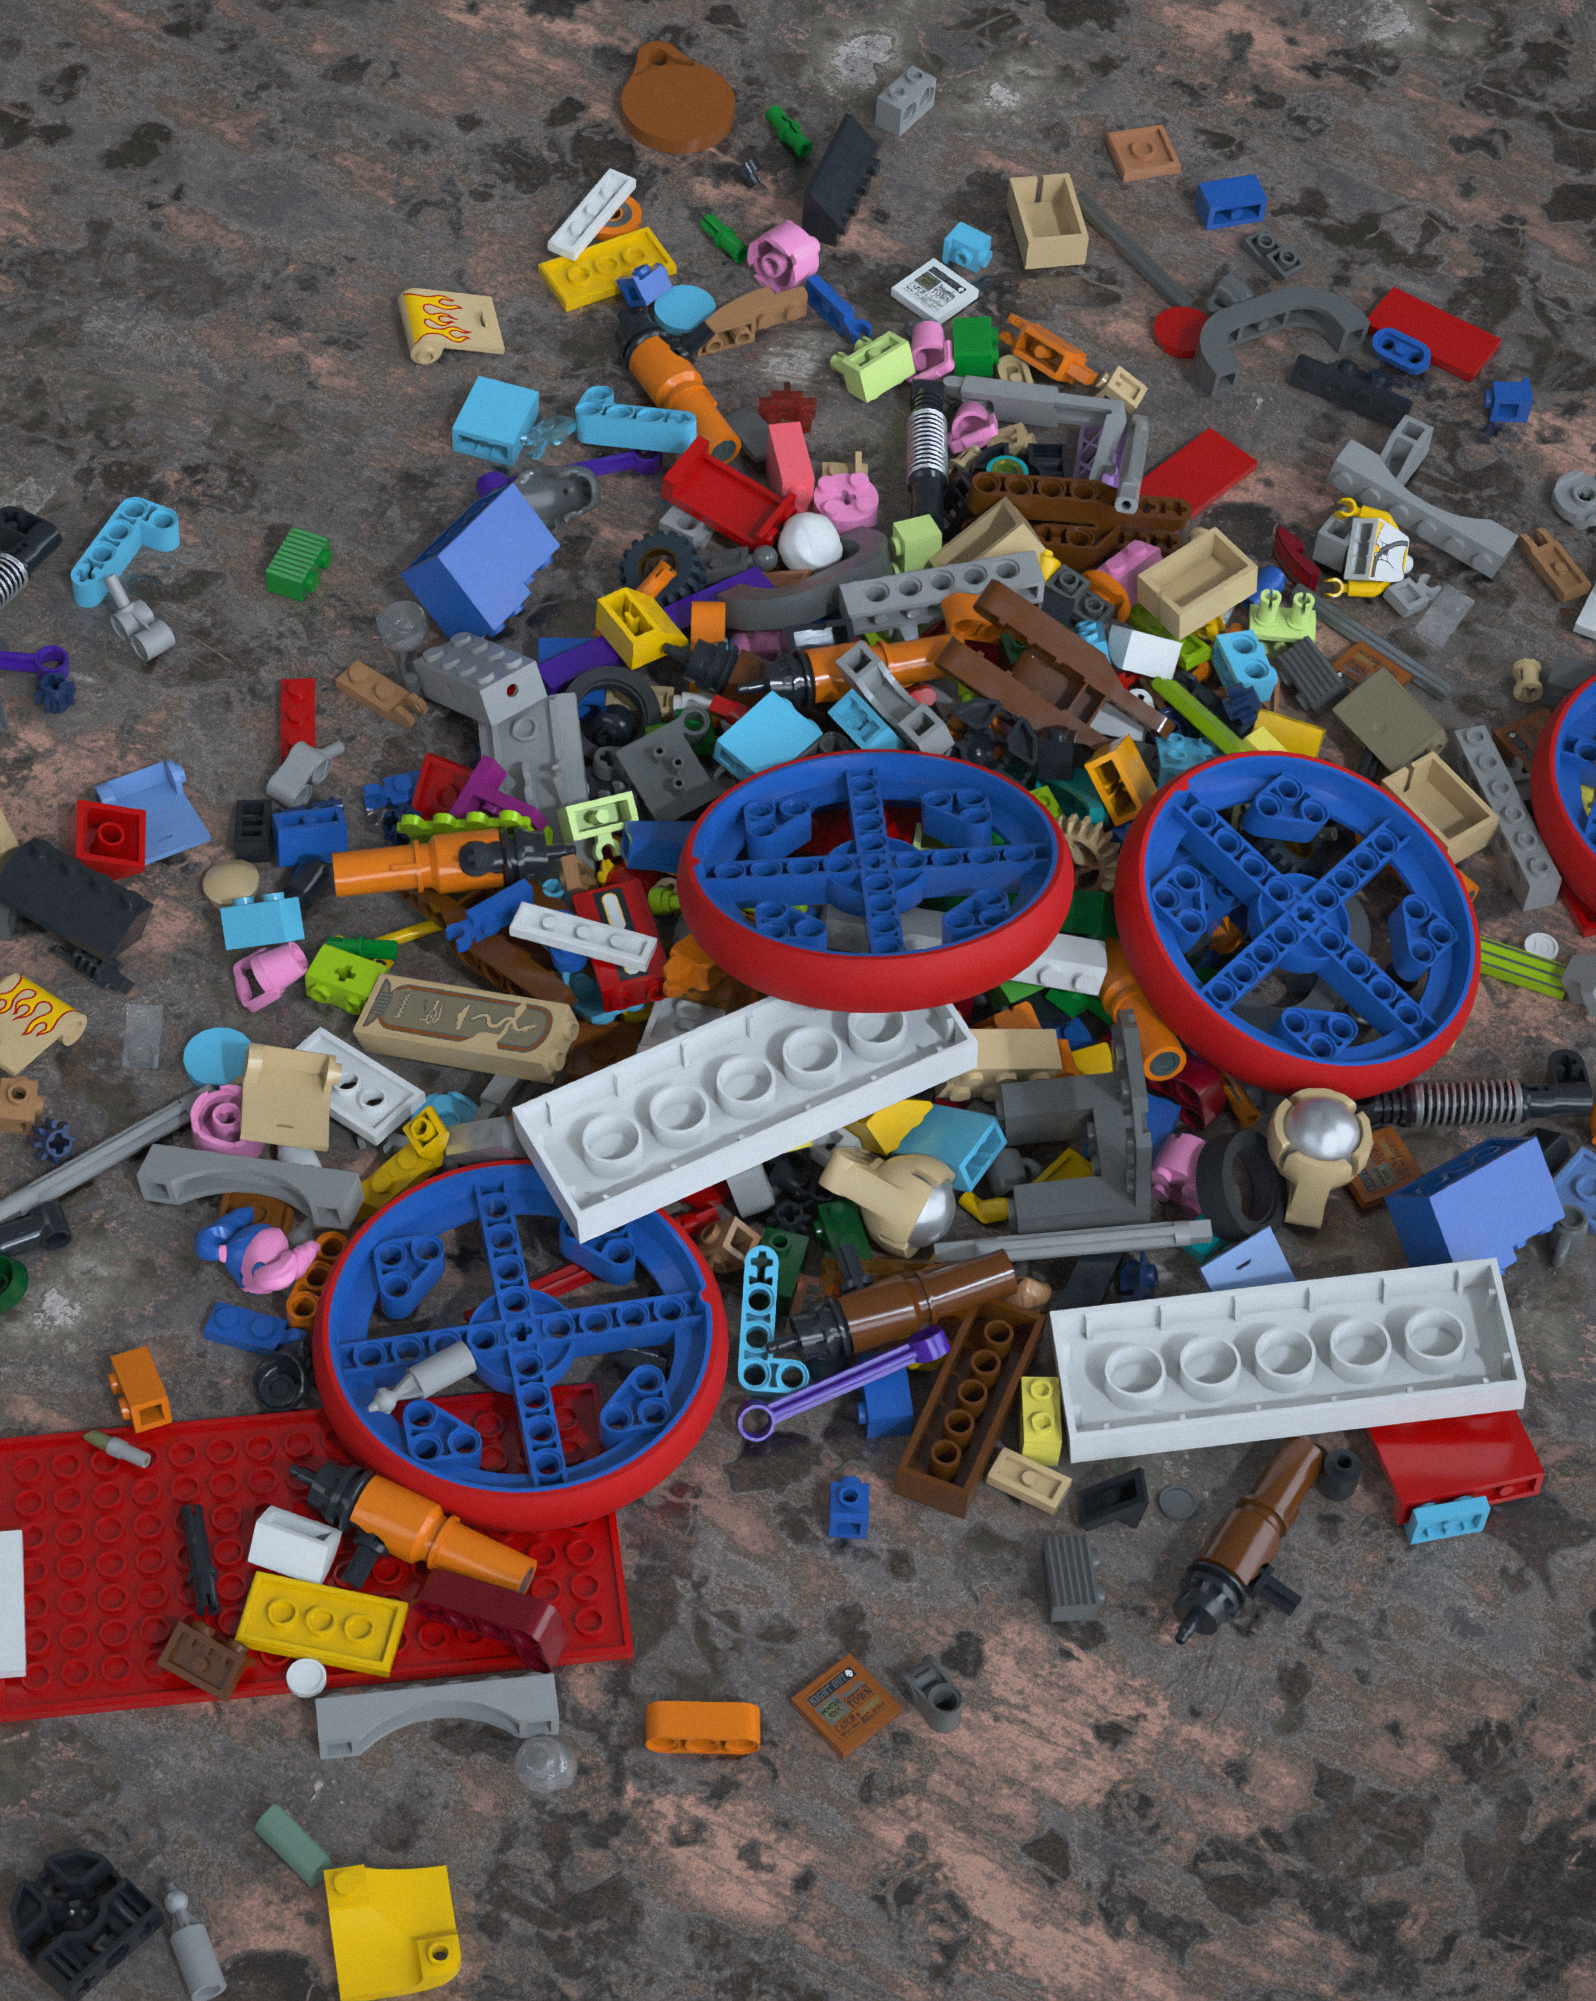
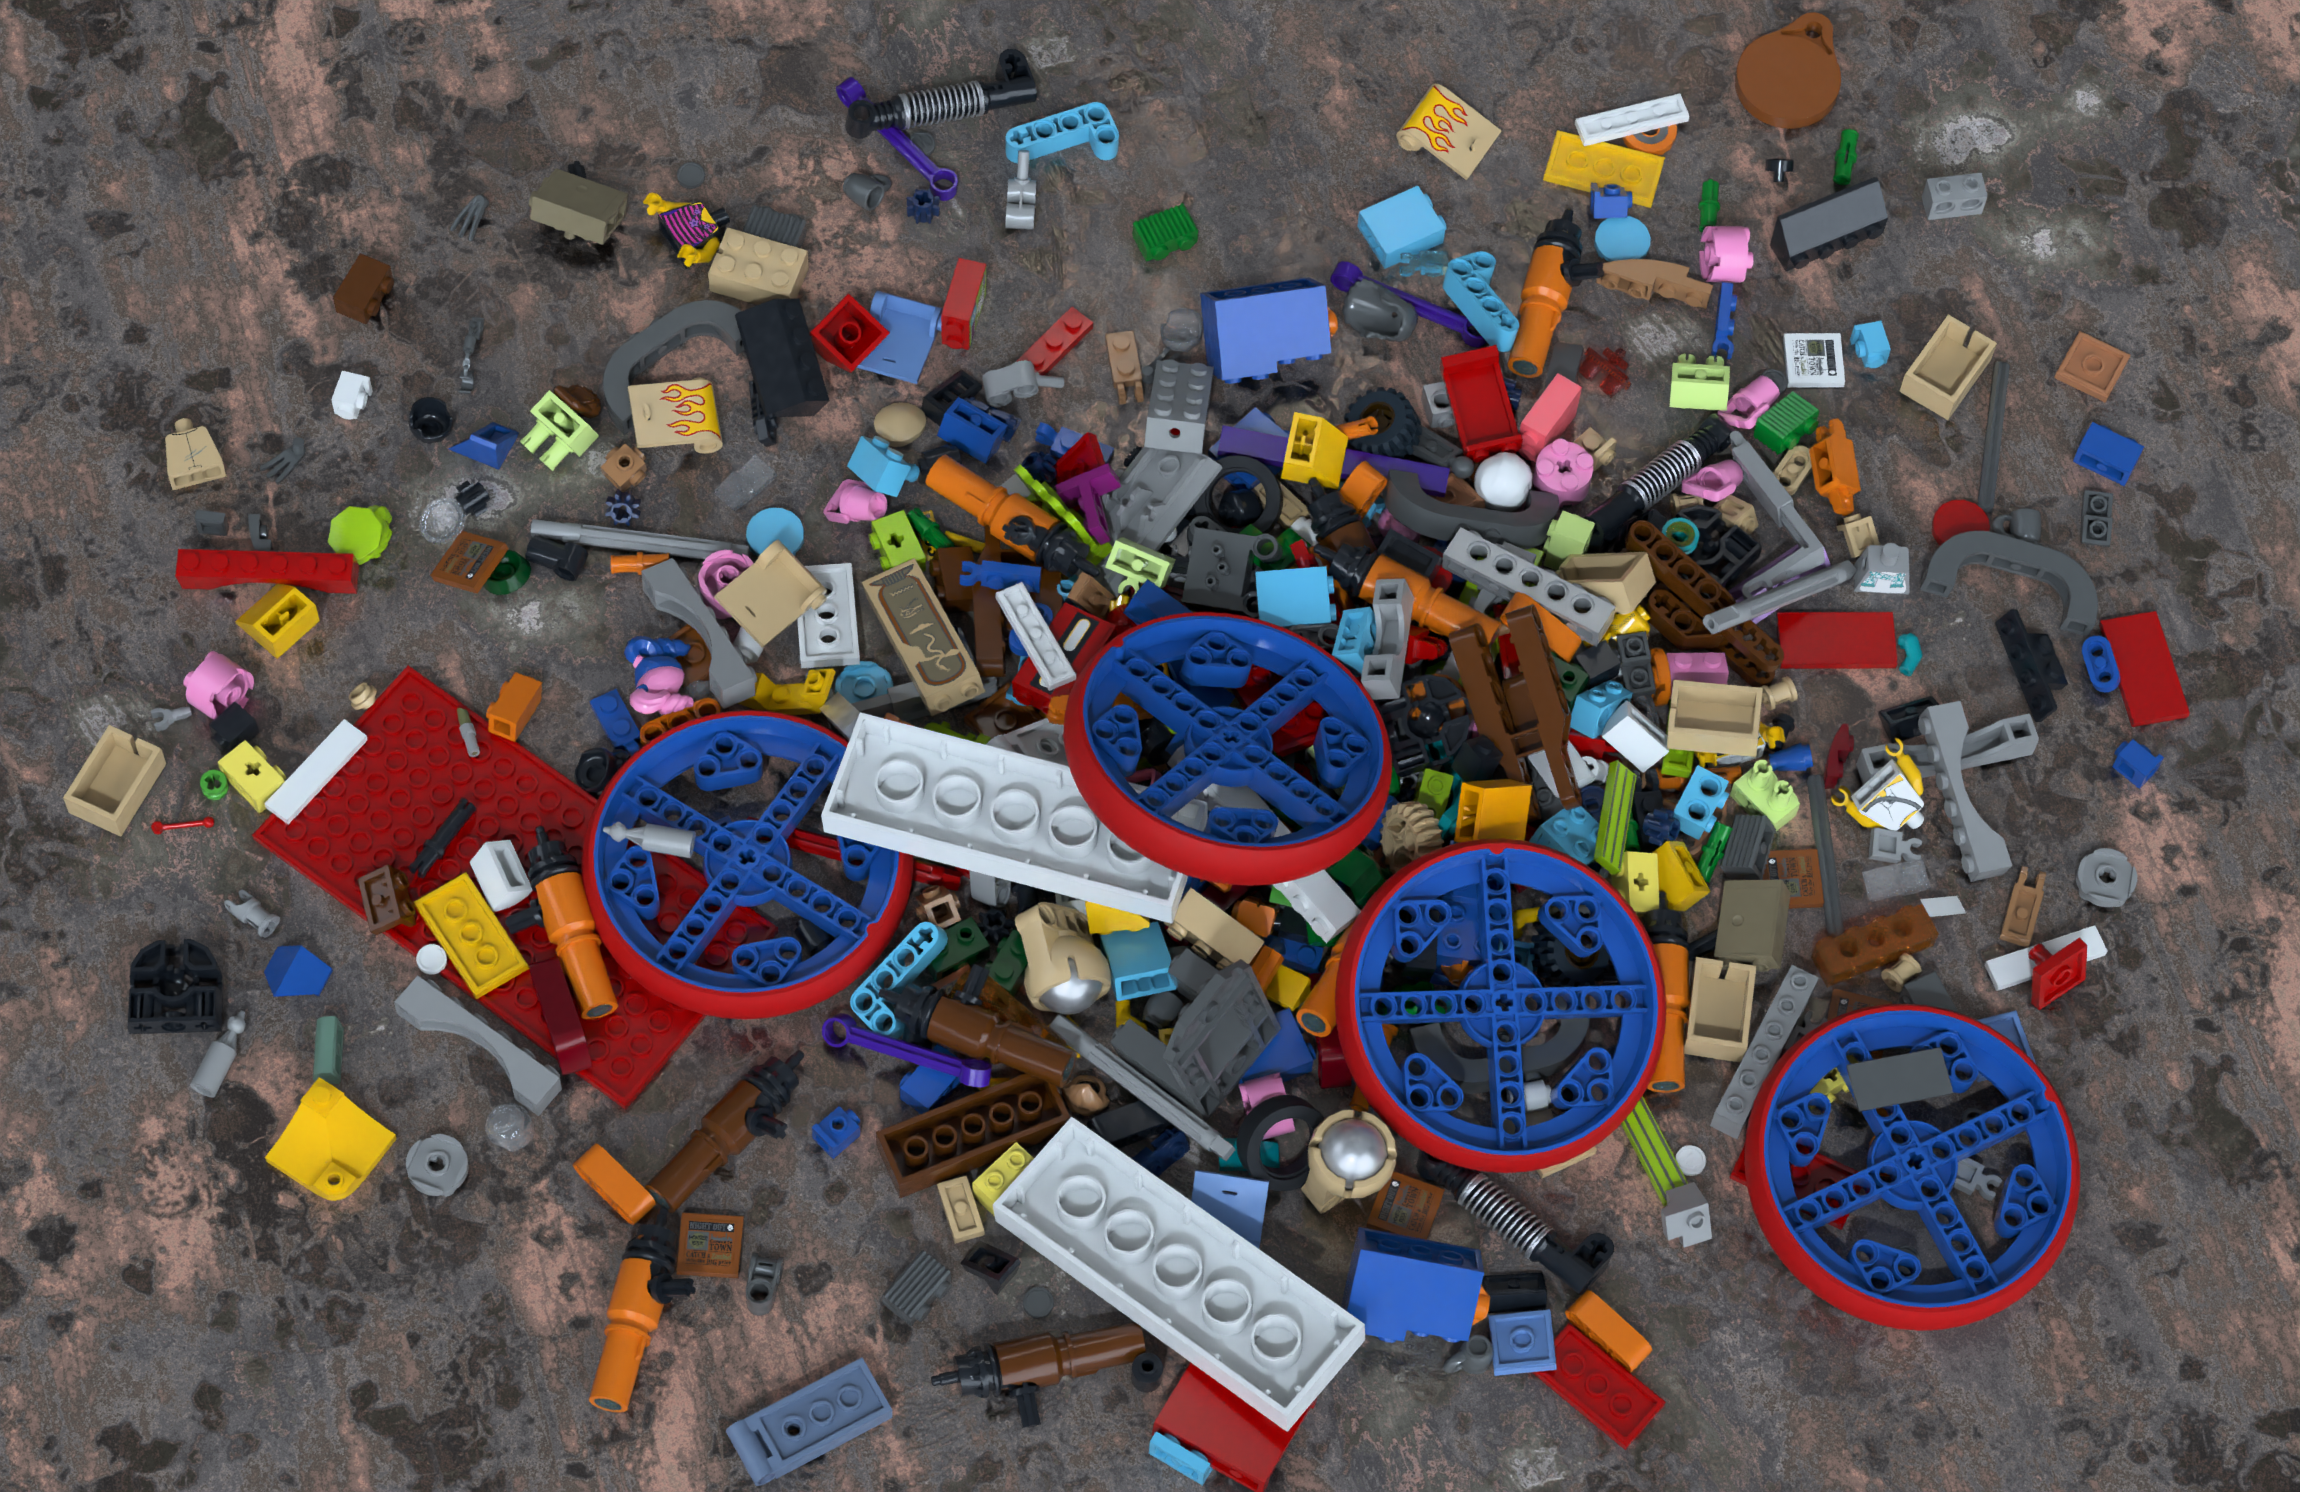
camera: 45 degrees right, 10 degrees up
none -> light grey piece [224,889,280,938]
none -> blue slope [264,945,333,997]
none -> light grey plate [406,1134,469,1197]
none -> orange piece [589,1207,696,1413]
none -> orange pin [611,552,670,575]
none -> reddish brown piece [645,1050,804,1213]
none -> sand blue hinge [726,1357,893,1486]
none -> reddish brown brick [929,546,974,613]
none -> red brick [941,258,986,350]
none -> green pin [1697,821,1733,883]
none -> clear orange brick [1811,904,1939,988]
none -> light grey torso [1854,543,1910,595]
none -> black slope [1878,696,1939,743]
none -> teal arm [1898,633,1923,676]
none -> white sticker [1920,896,1966,917]

